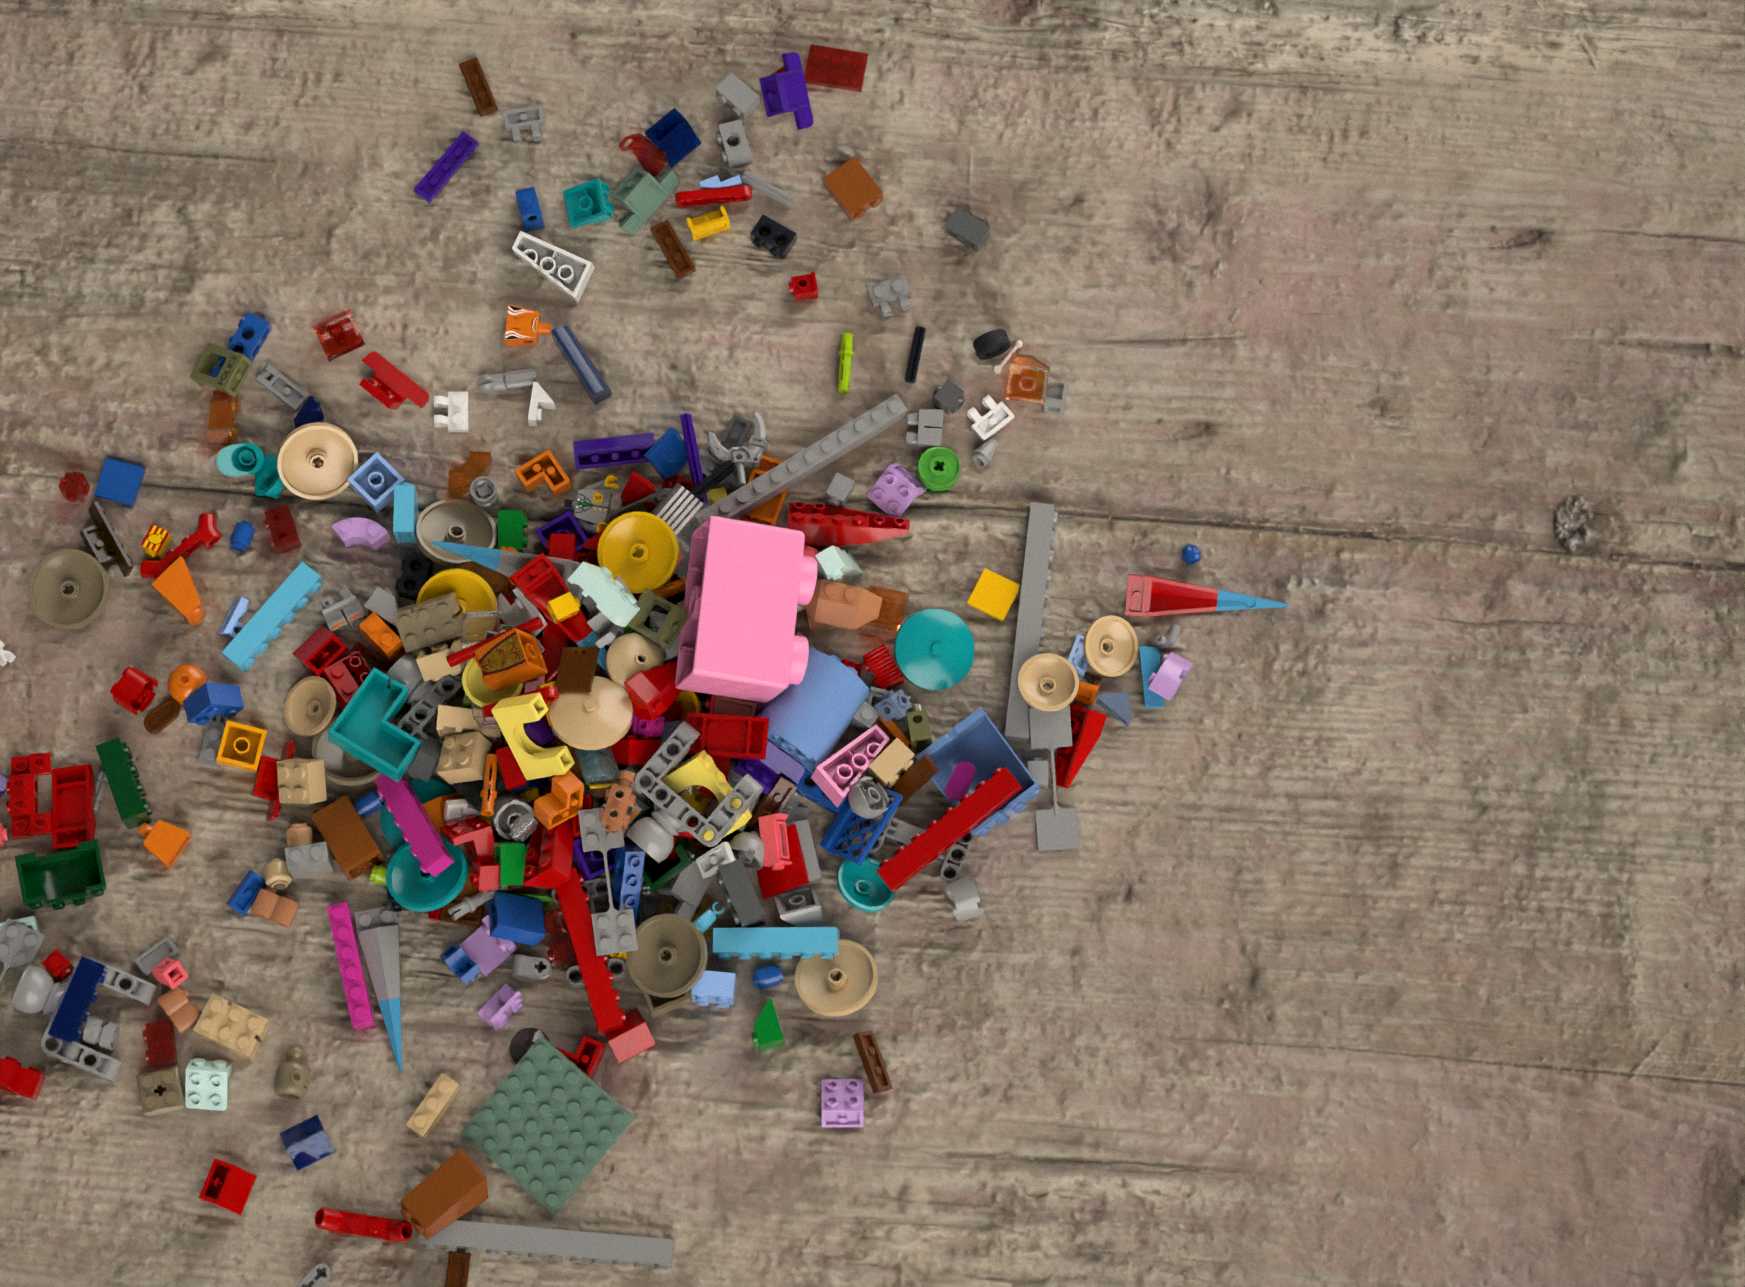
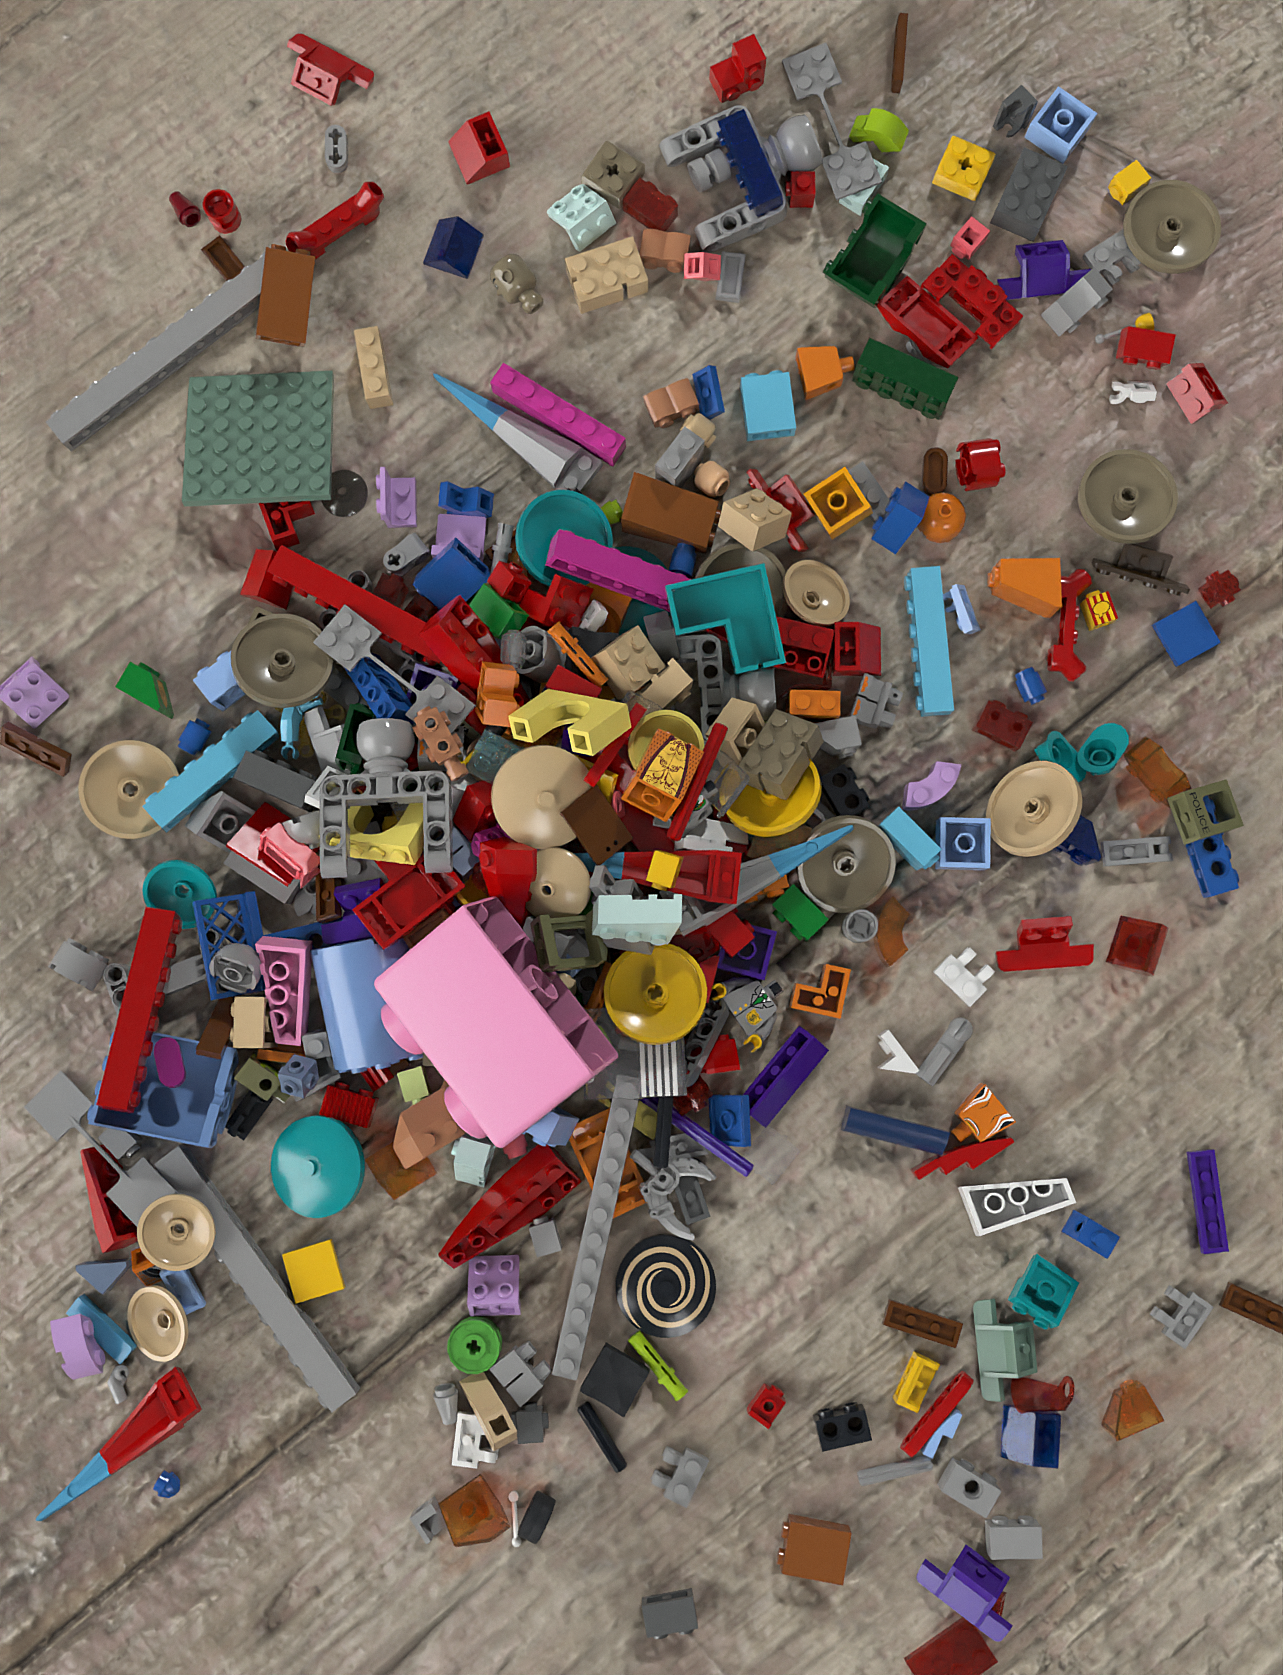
camera: 140 degrees right, 10 degrees up
none -> black hinge [225,1090,274,1141]
none -> yellowish green brick [397,1066,432,1105]
none -> tan slope [459,1372,517,1452]
none -> black brick [580,1342,650,1418]
none -> black dish [616,1234,716,1338]
none -> medium azure brick [740,370,796,441]
none -> red slope [910,1136,1014,1180]
none -> clear orange slope [1101,1379,1164,1441]

